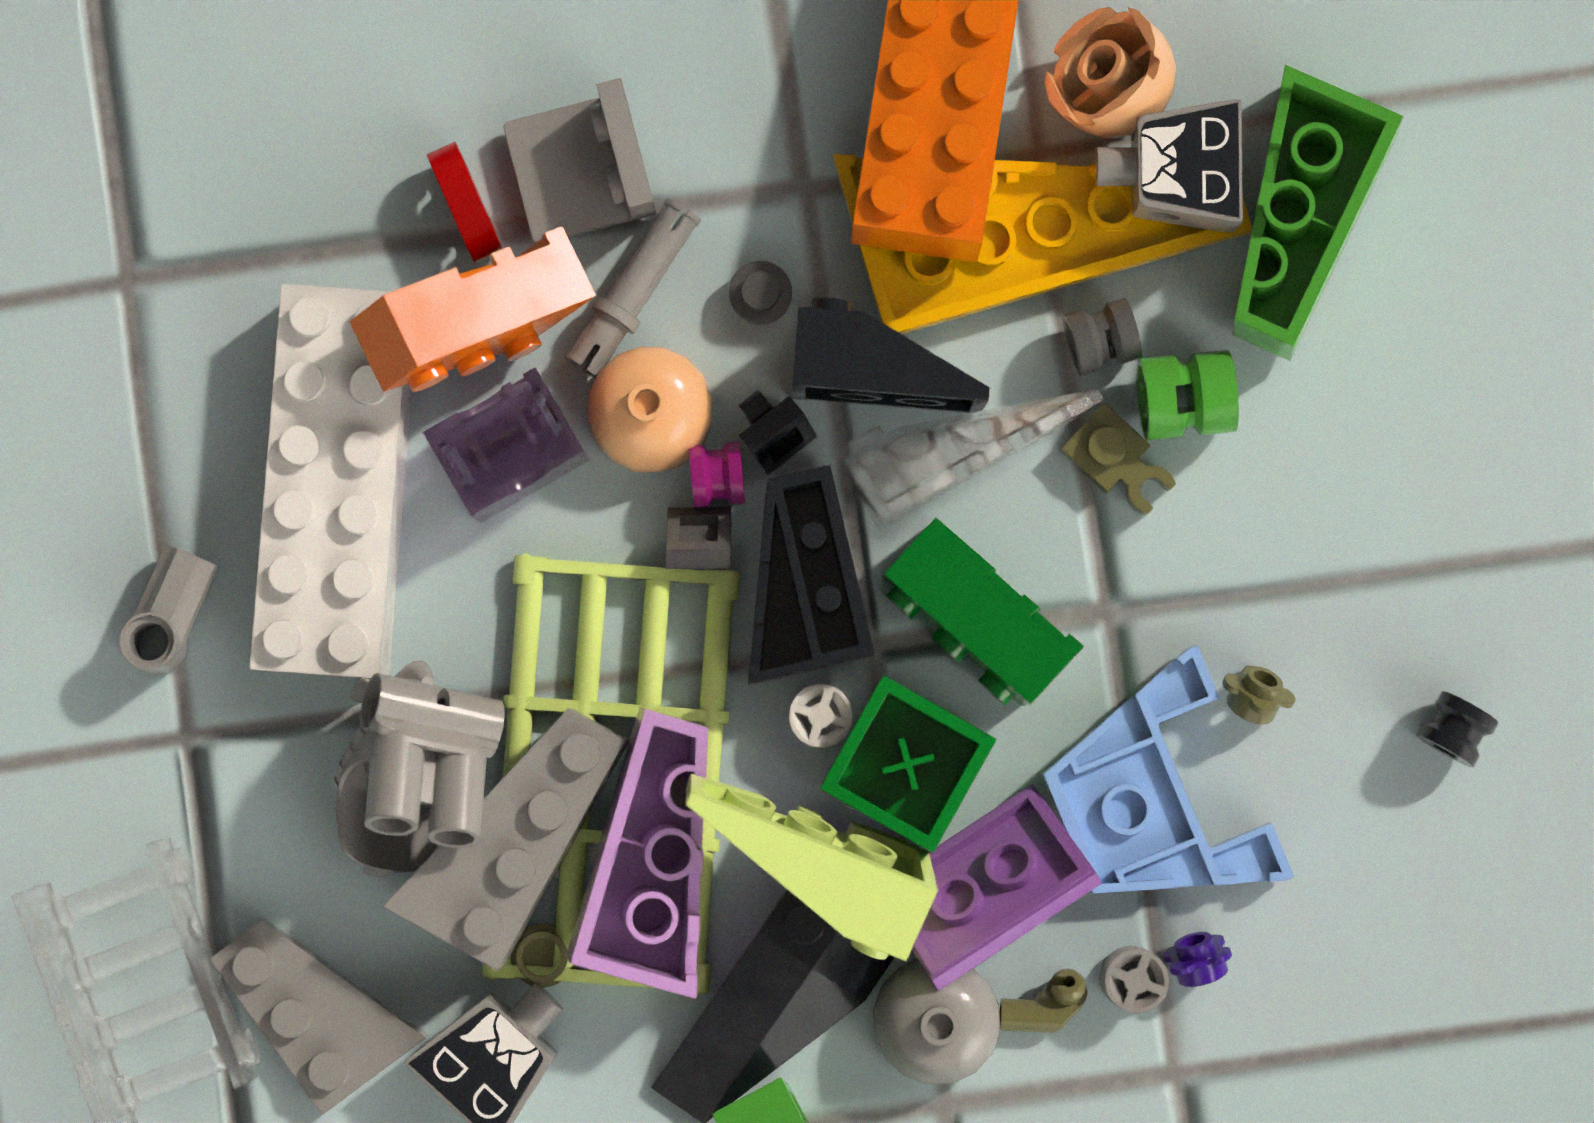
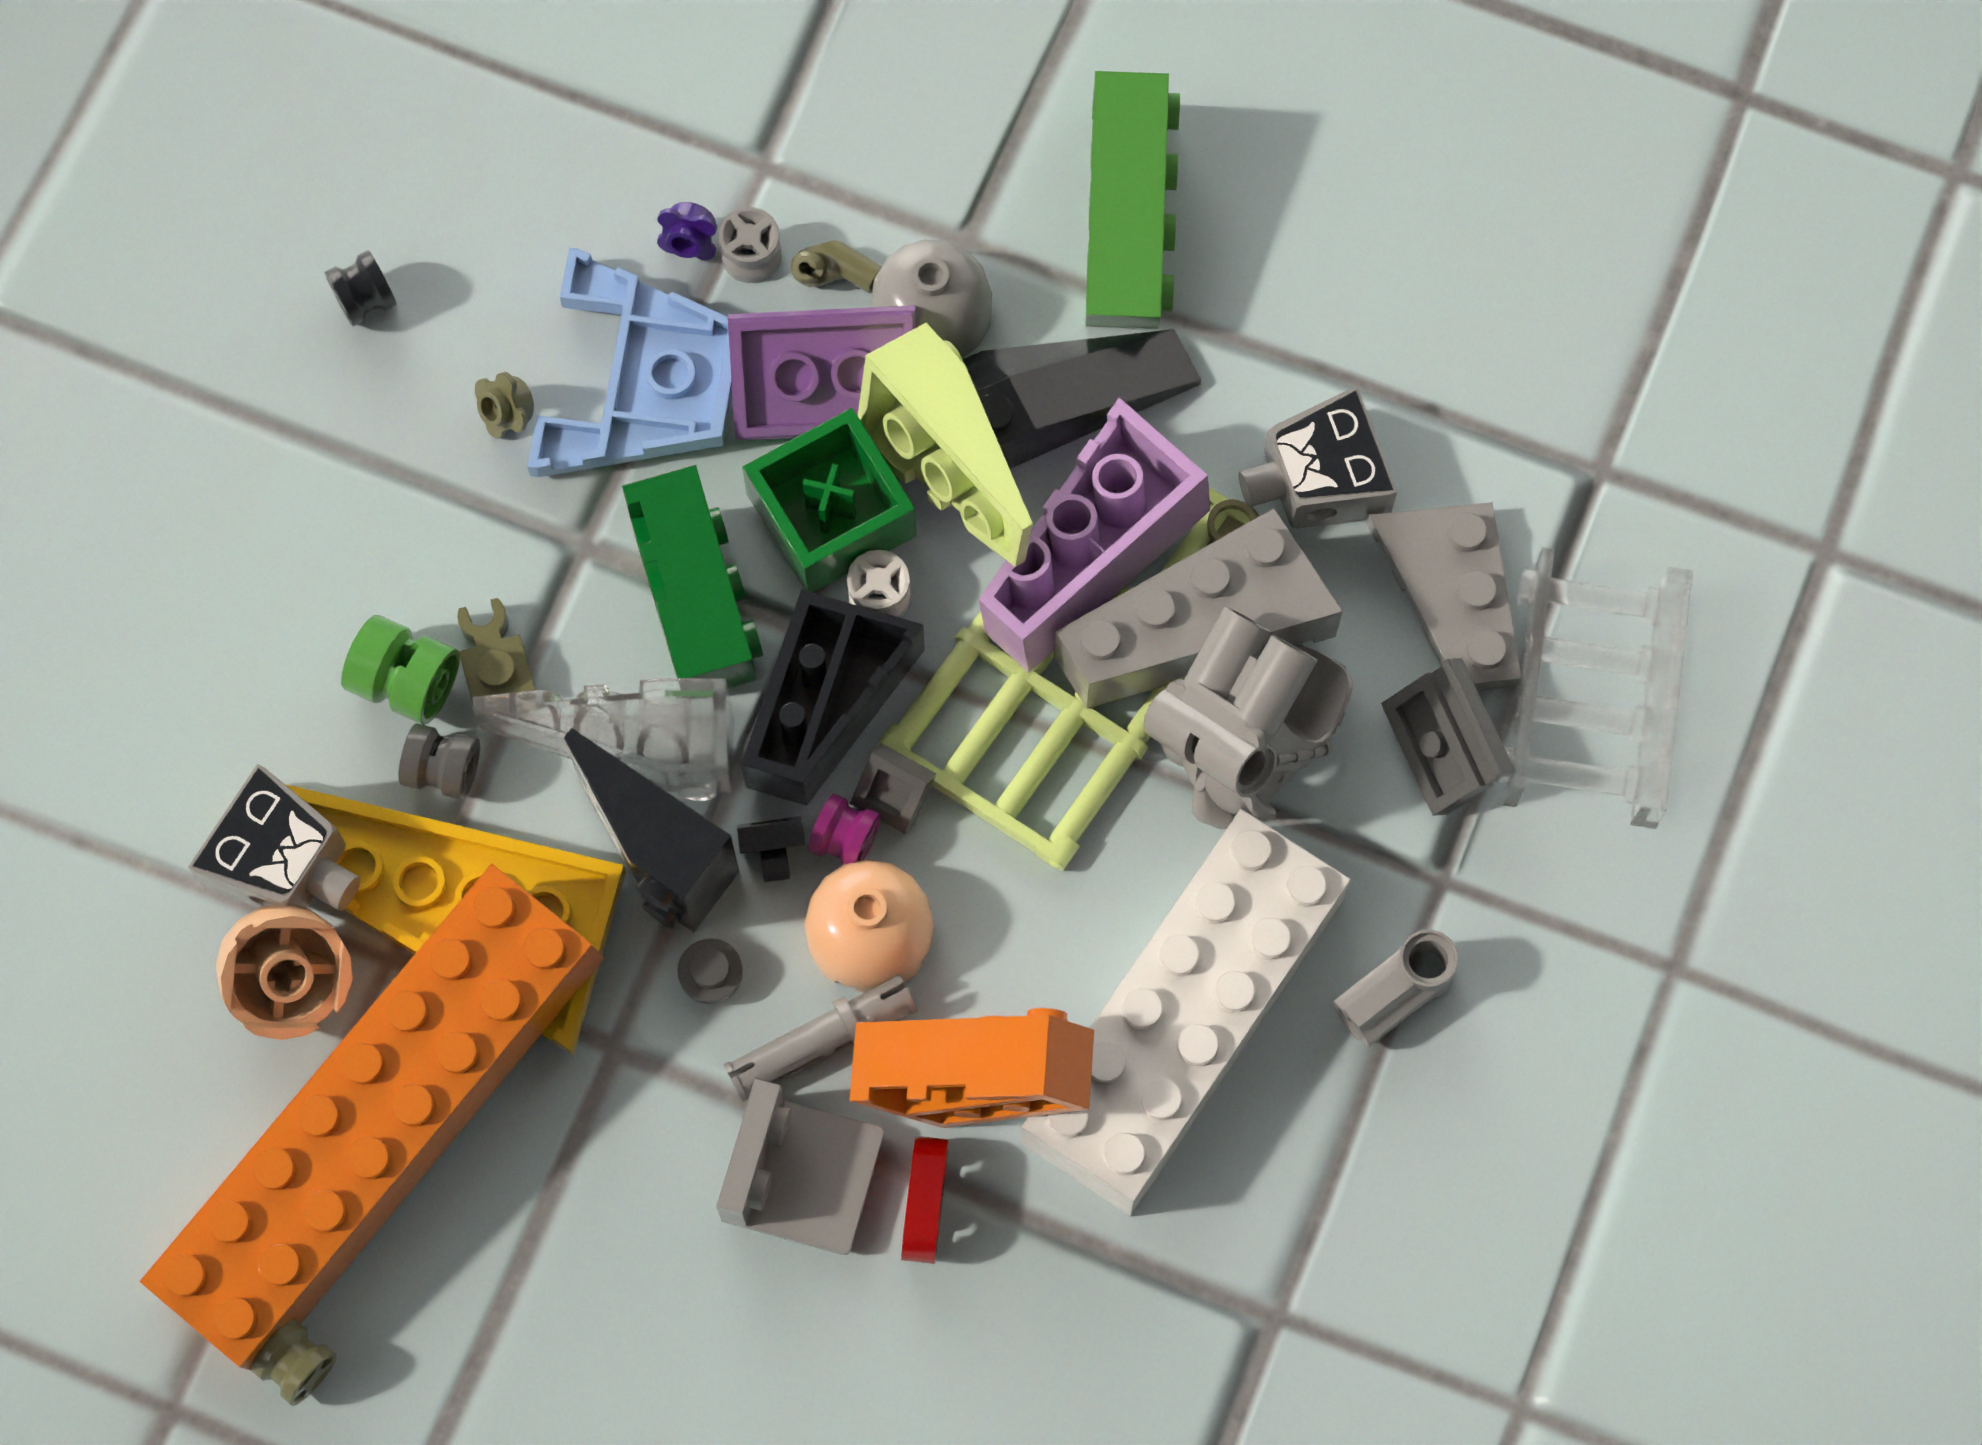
camera: 150 degrees left, 15 degrees down
clear purple piece [423,367,590,523] -> none
bright green wedge [1232,65,1403,361] -> none
none -> dark grey plate [1381,658,1516,816]

